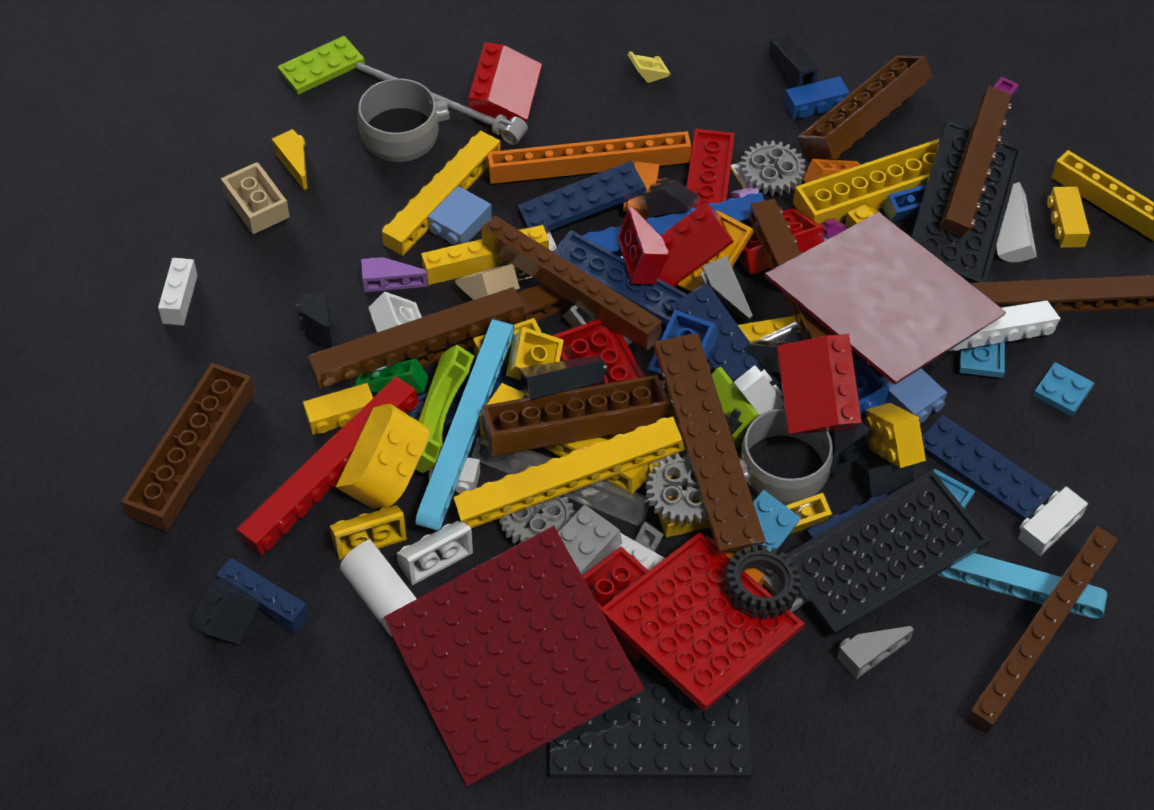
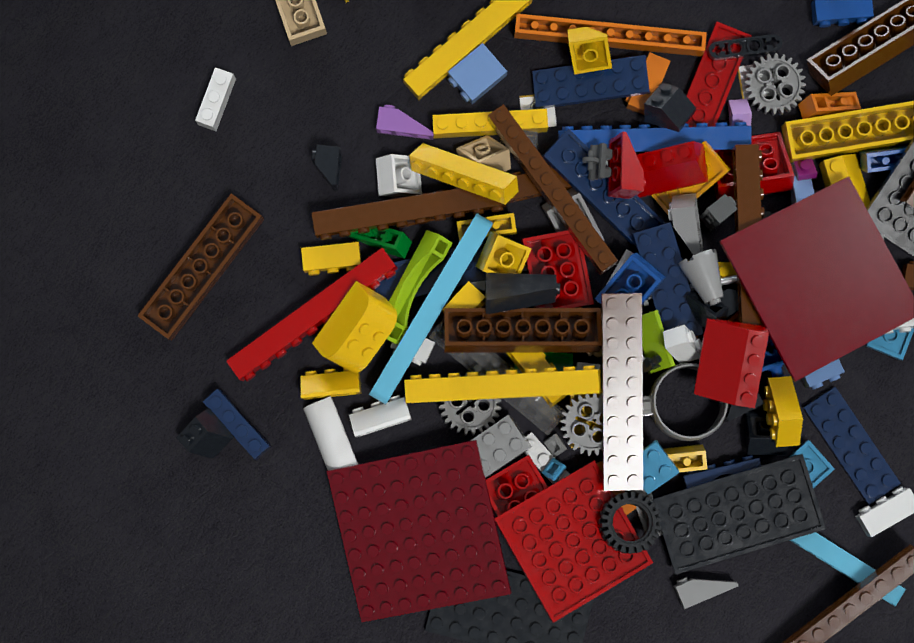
camera: 15 degrees right, 30 degrees up
none -> yellow brick [409,143,519,205]
none -> dark azure slope [542,458,567,483]
none -> yellow slope [568,27,612,74]
none -> dark grey hips [582,143,613,180]
none -> light grey cone [679,249,723,306]
none -> dark grey slope [699,194,737,232]
none -> black beam [708,34,782,60]

